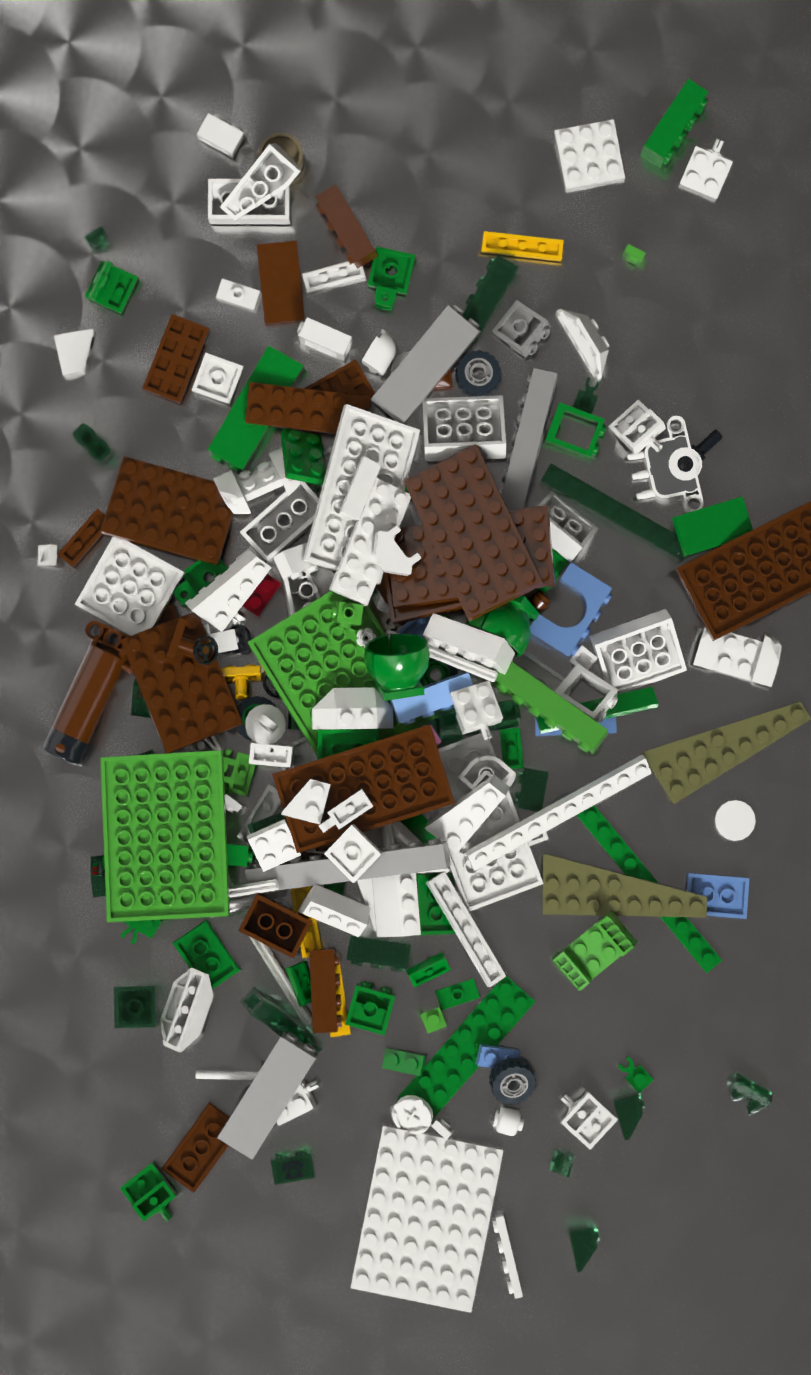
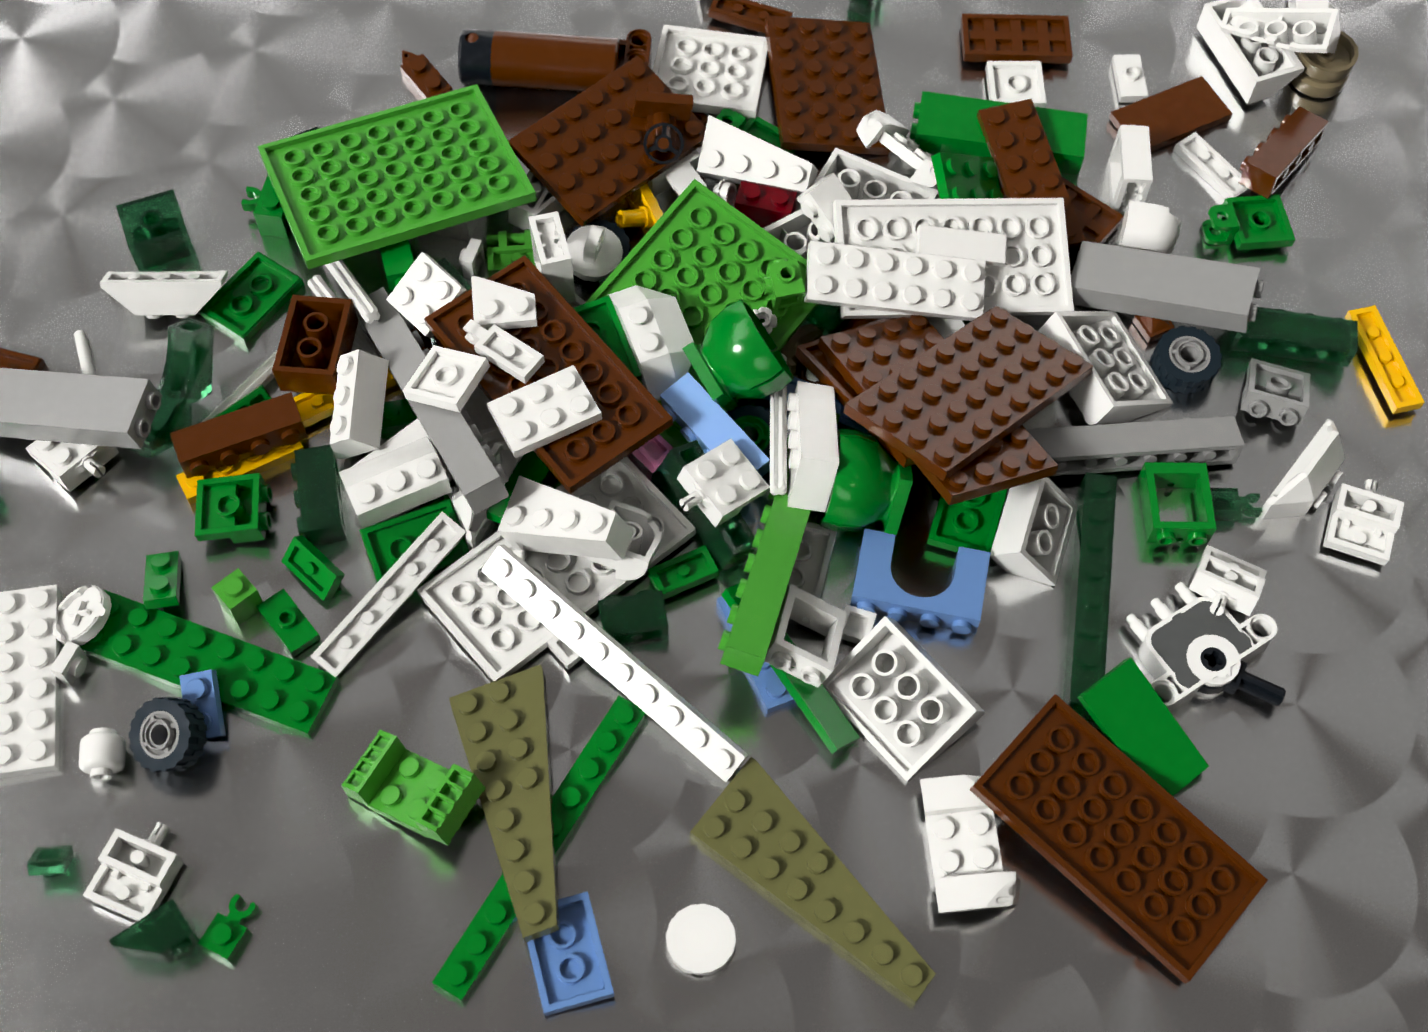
camera: 70 degrees right, 25 degrees down
white piece [373,526,421,576] -> none
reddish brown cone [529,590,550,621] -> none
none -> reddish brown plate [400,50,453,99]
none -> white plate [487,365,602,458]
none -> white plate [1323,479,1404,566]

